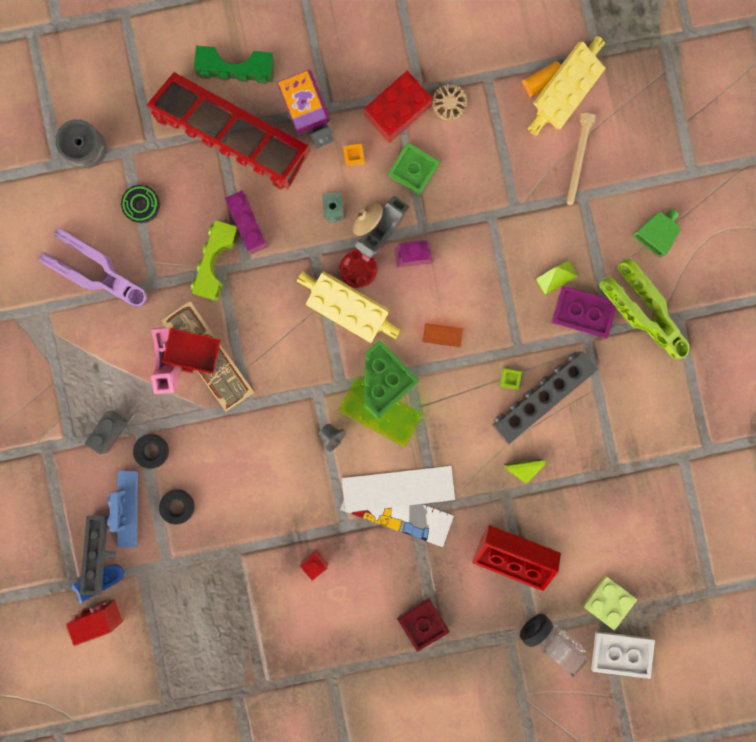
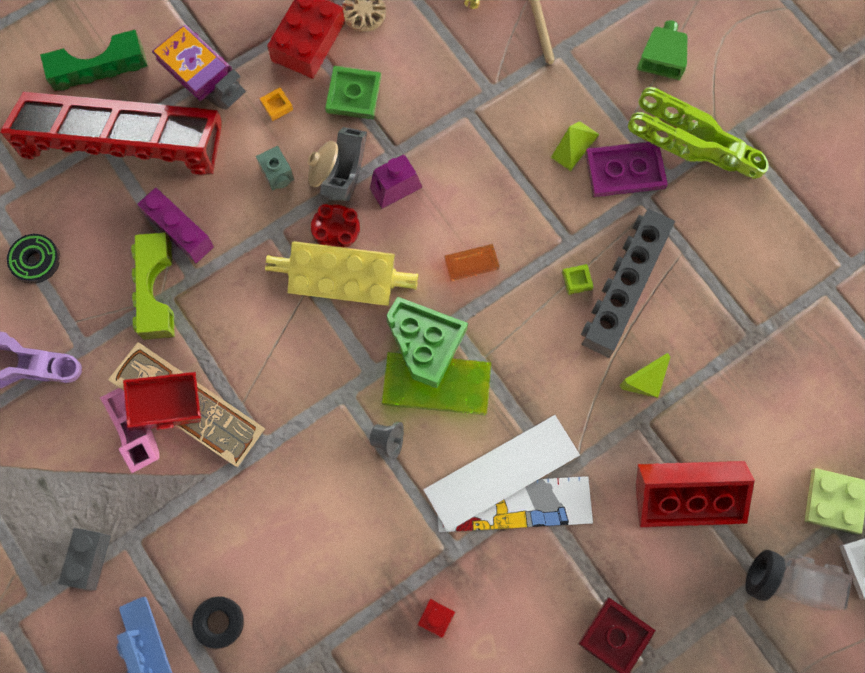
camera: 25 degrees left, 15 degrees down
black tyre [133,434,169,469] -> none

